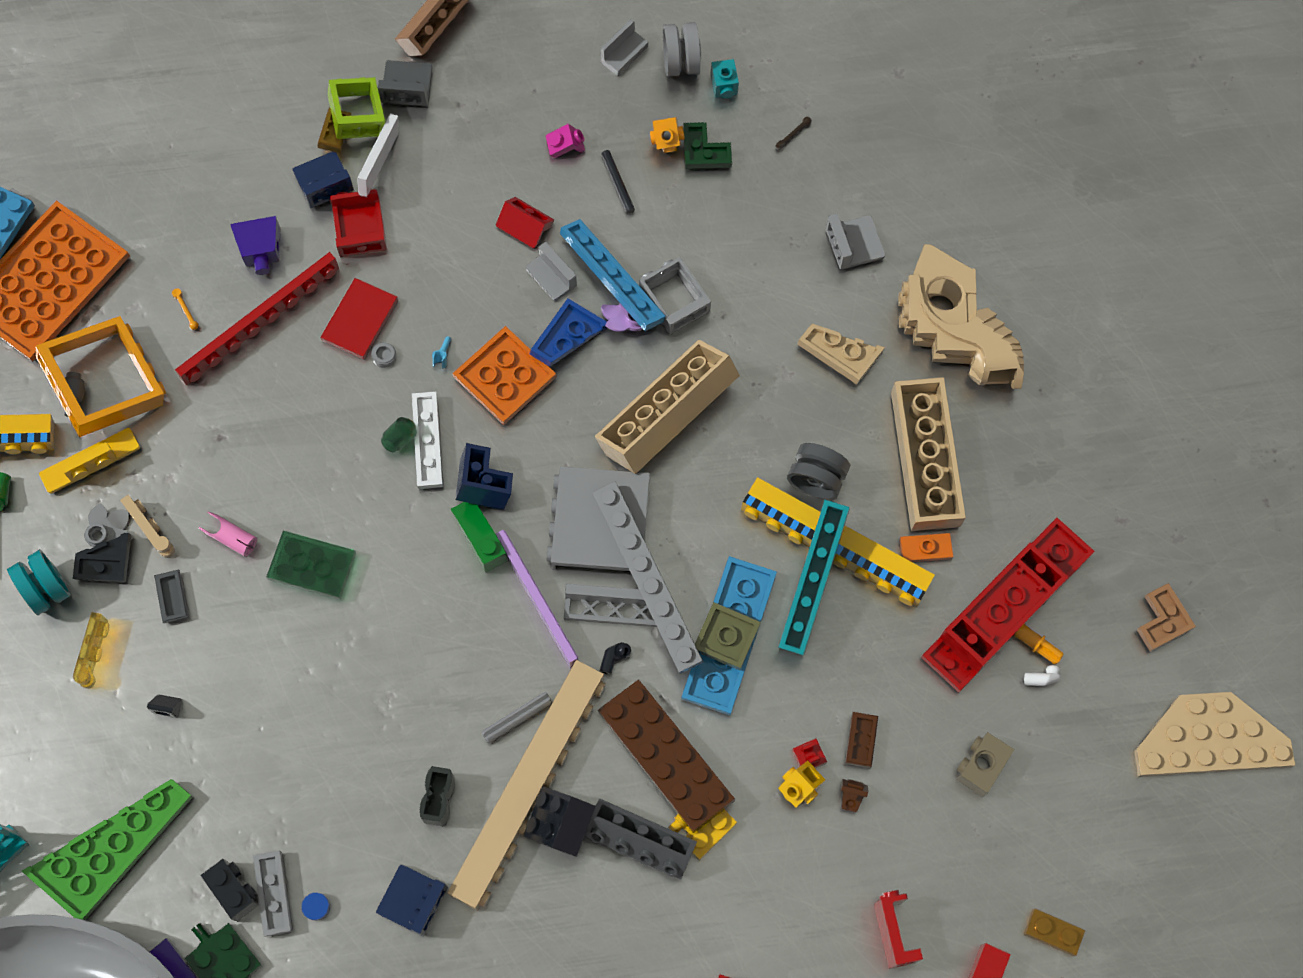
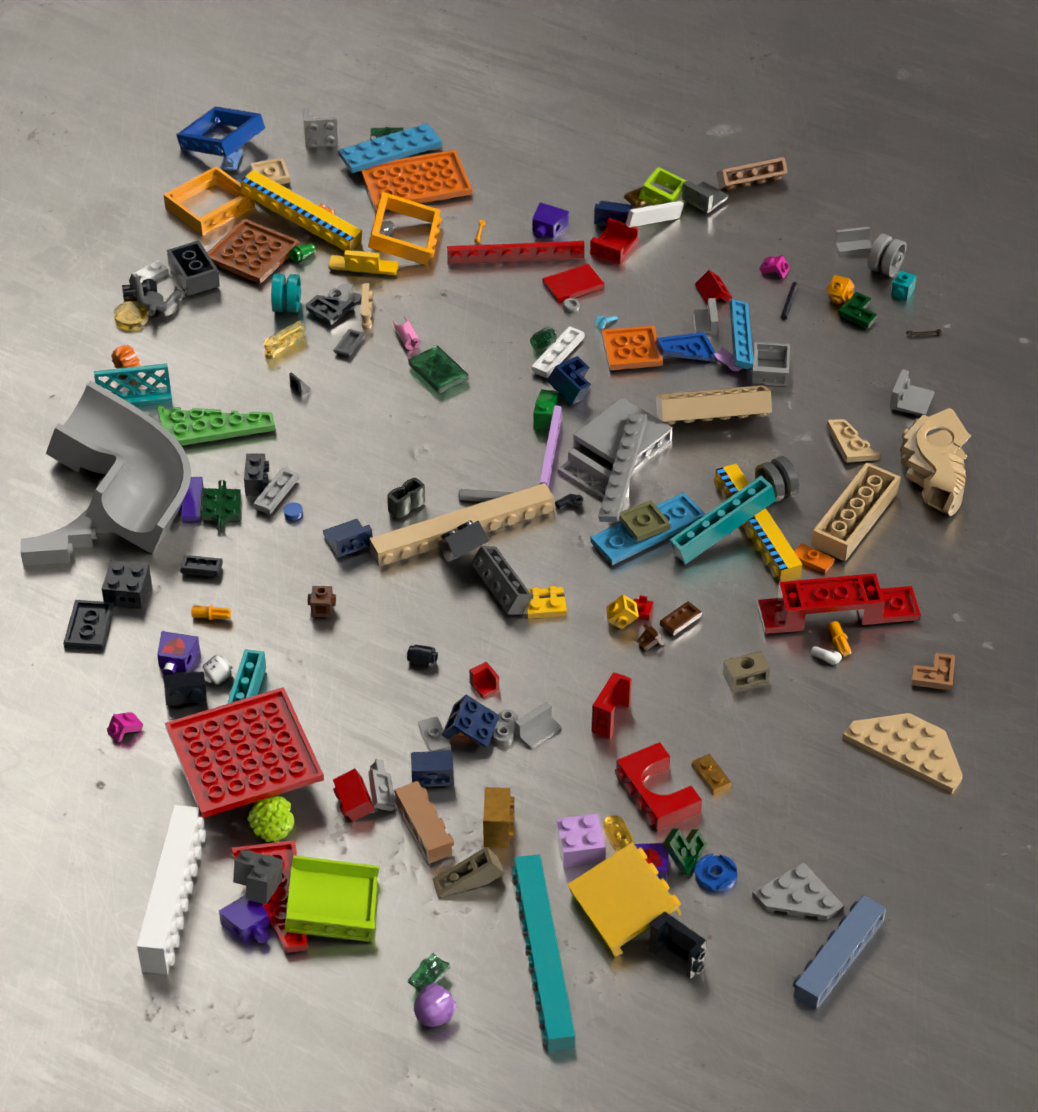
camera: 40 degrees right, 25 degrees down
reddish brown plate [598,679,735,833] -> none

